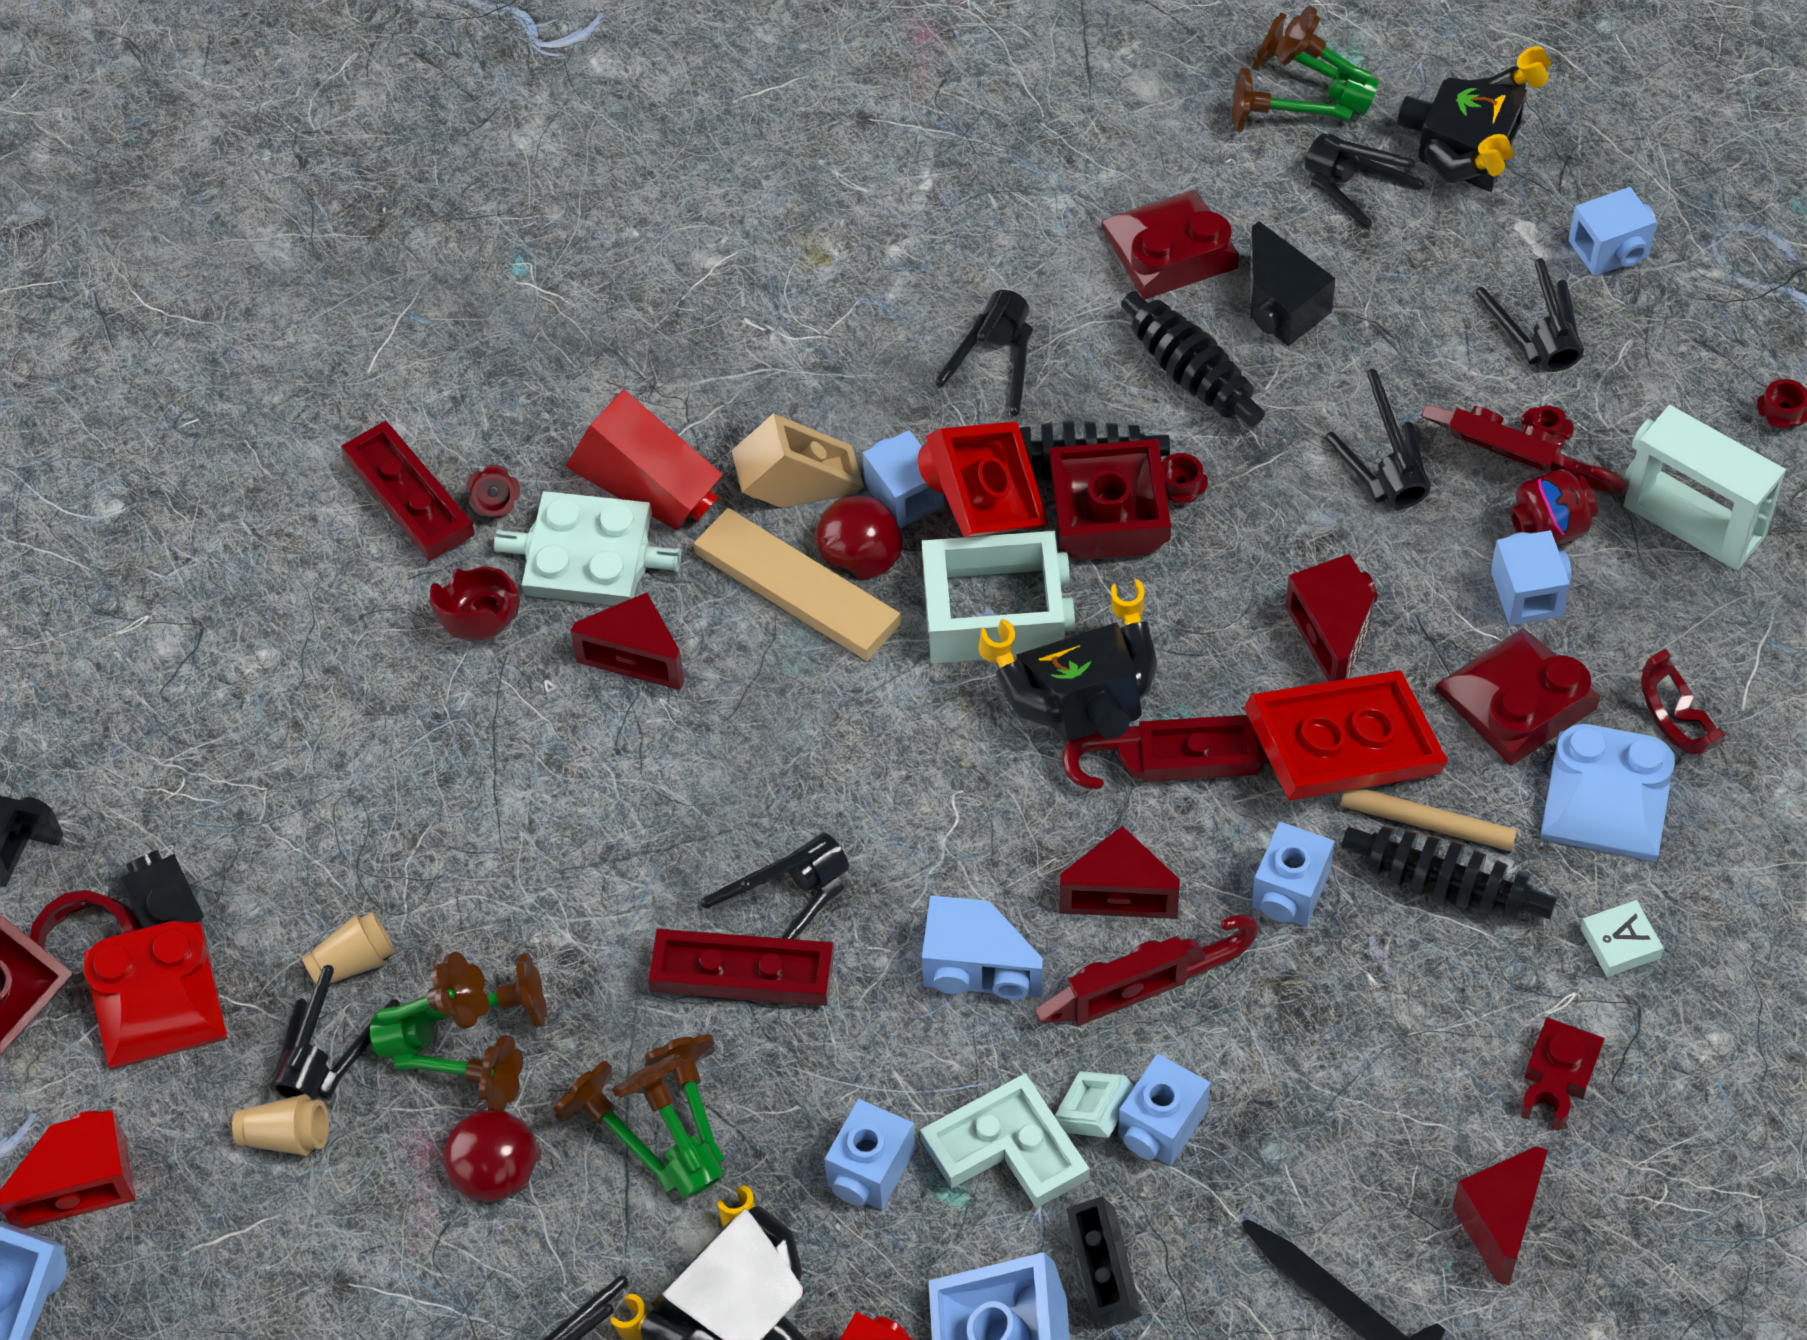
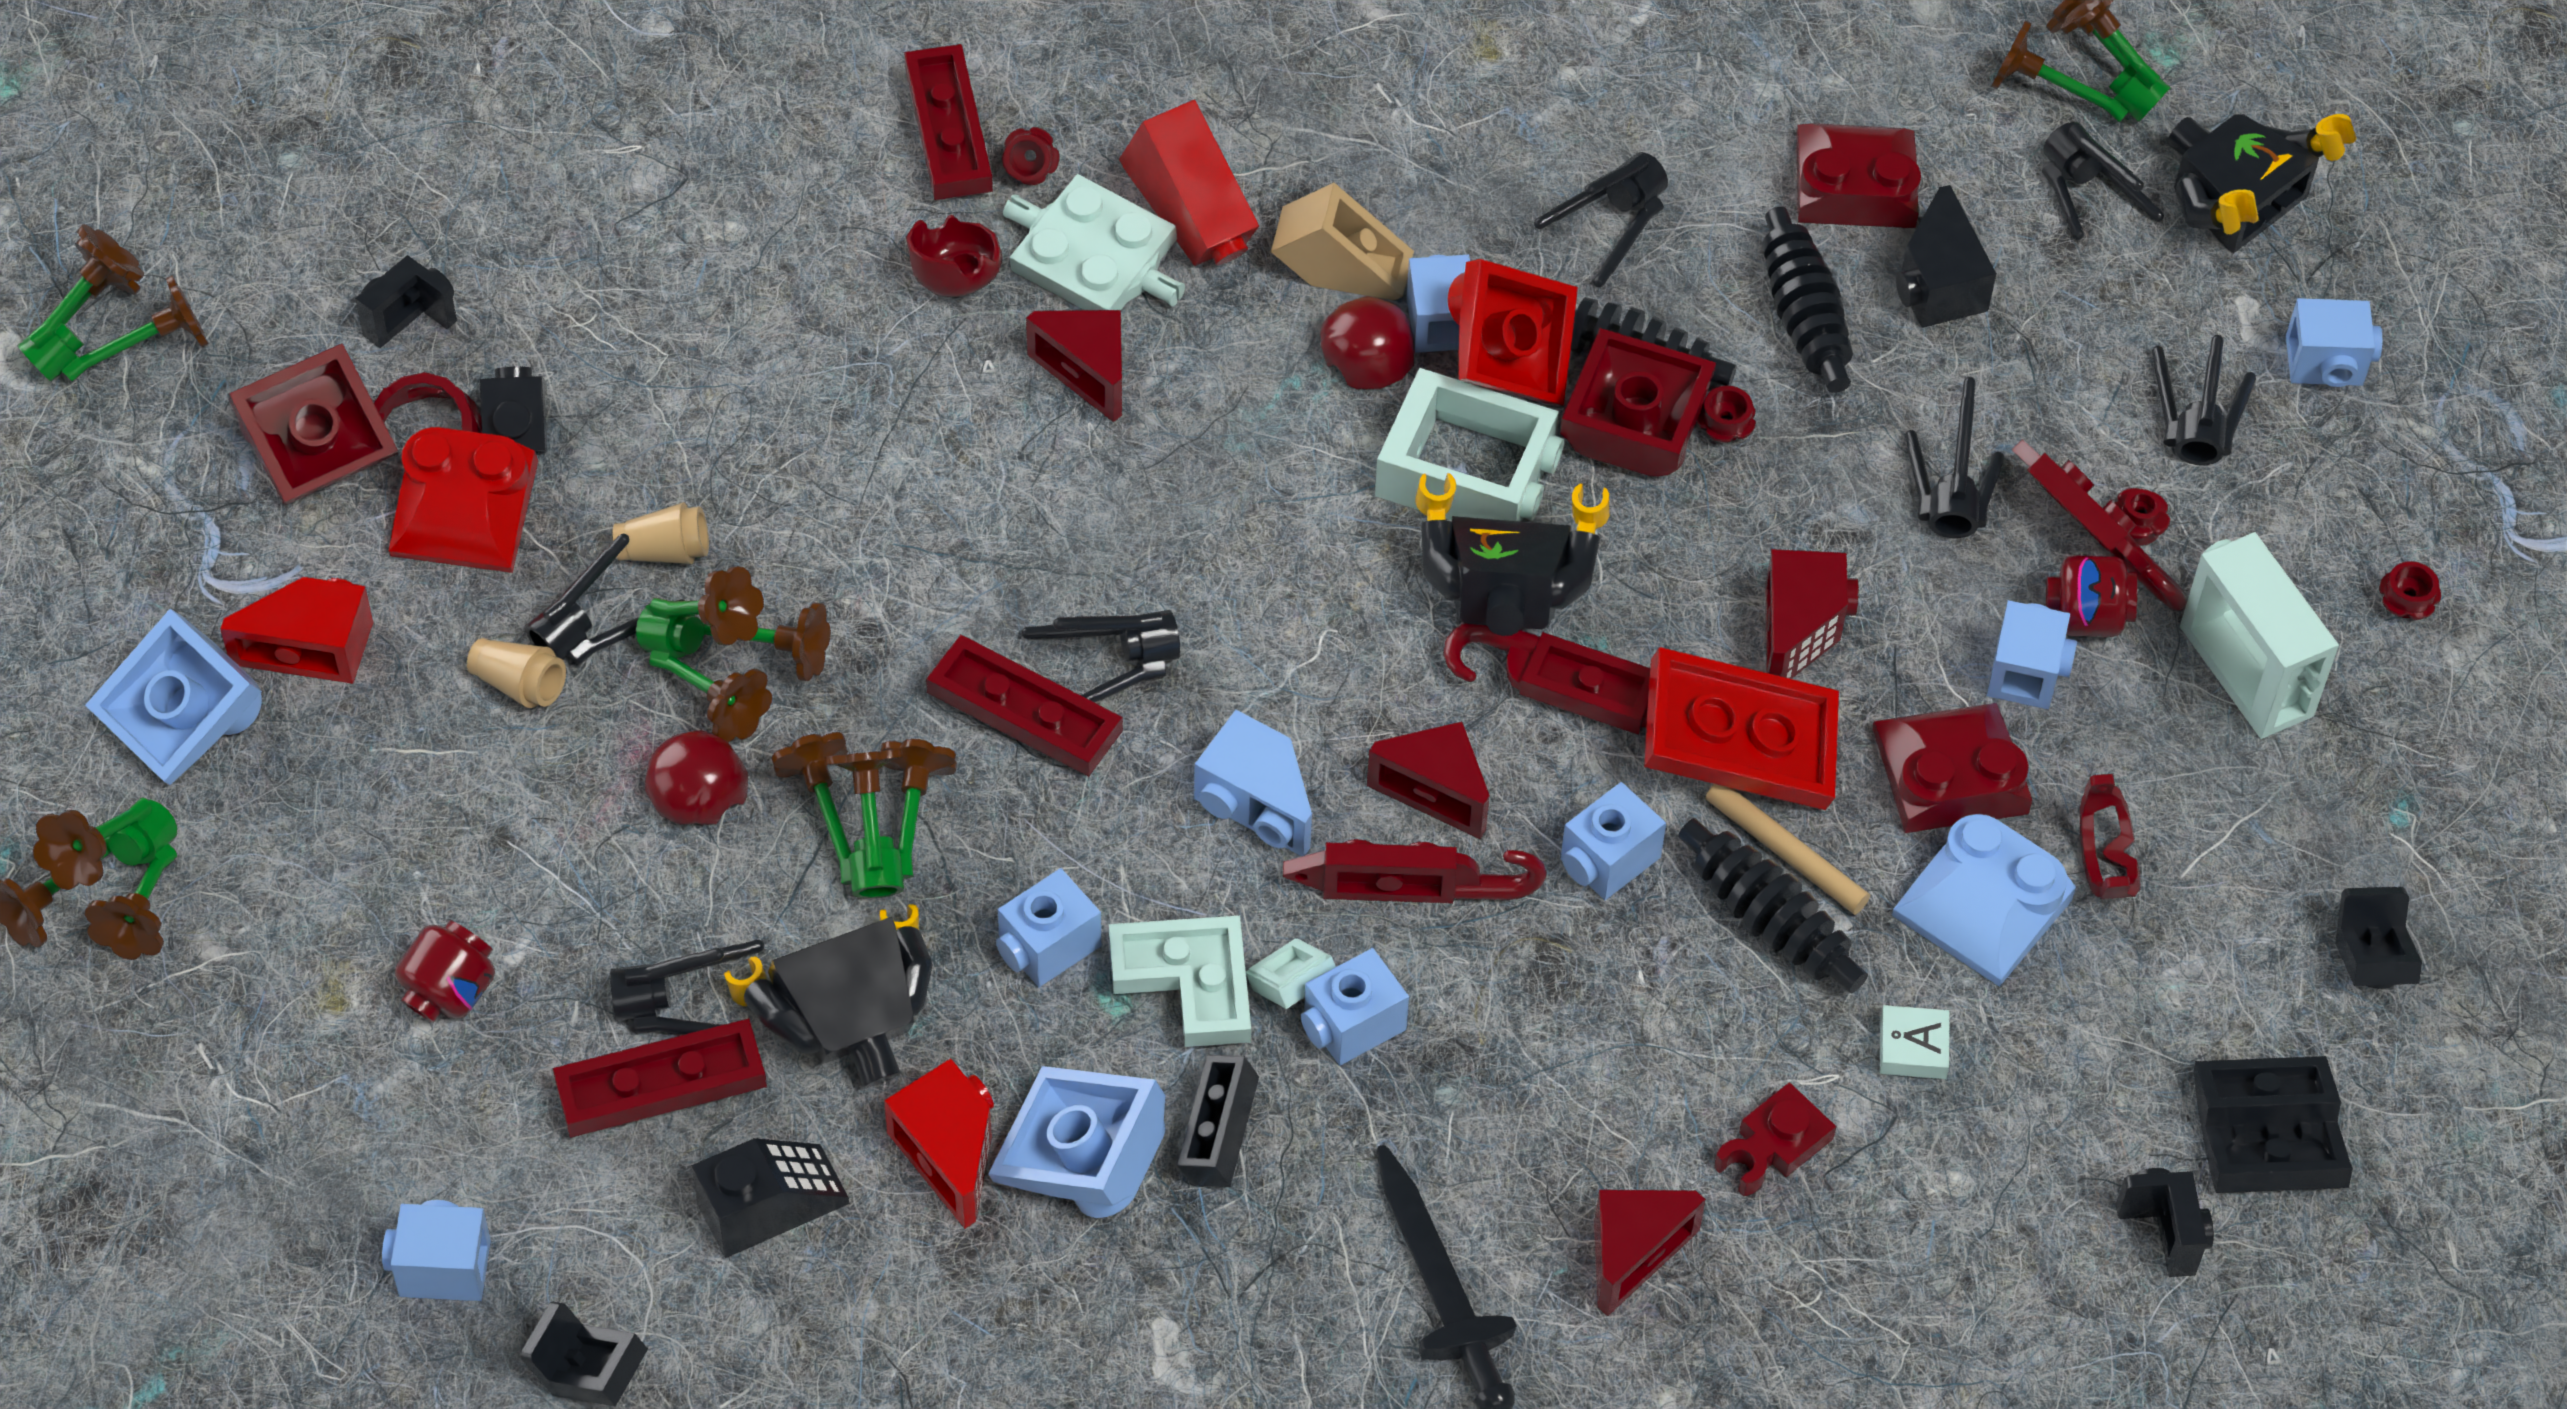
camera: 20 degrees right, 0 degrees up
tan tile [693,508,901,661] -> none

